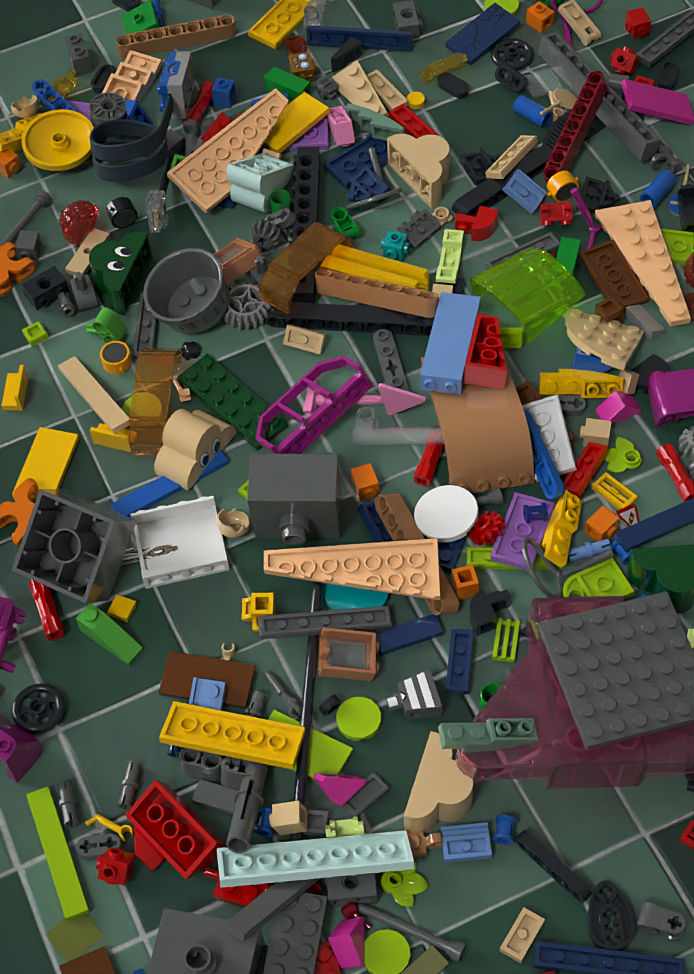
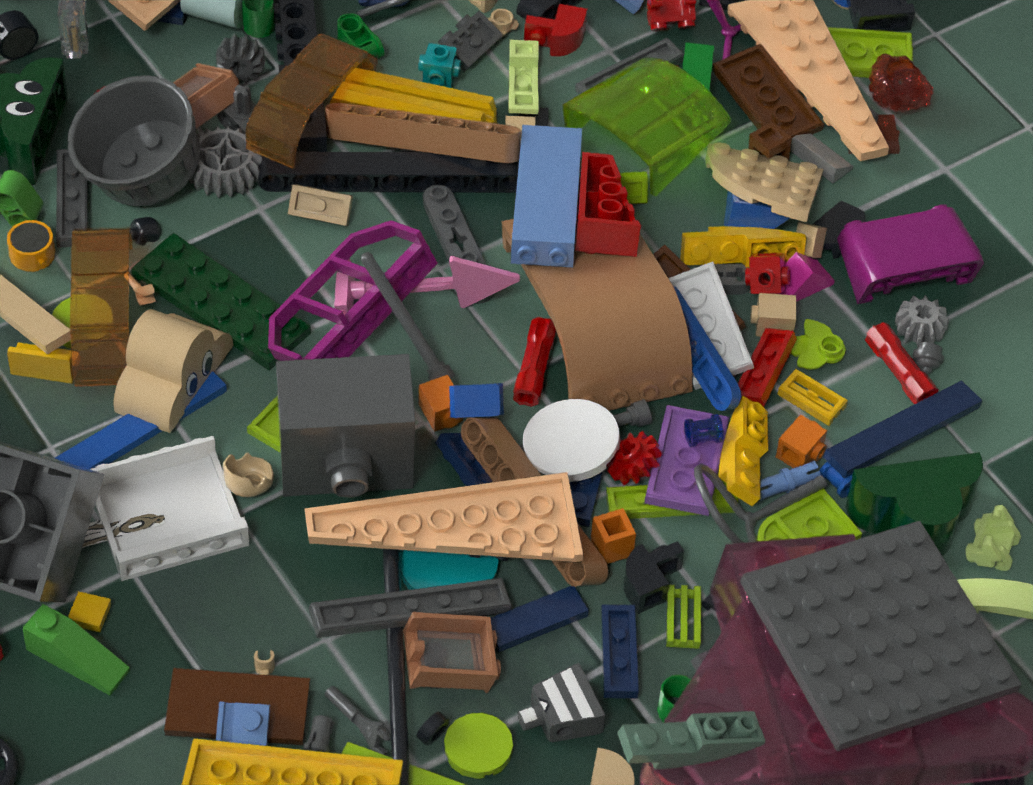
camera: 15 degrees left, 5 degrees down
yellow brick [242,593,276,632] -> none
dark grey beam [264,208,296,230] -> none
clear axle [352,406,444,446] -> none
sticker [616,504,640,527] -> none
none -> dark grey piece [361,252,455,381]
none -> blue slope [449,383,504,418]
none -> red brick [745,253,790,294]

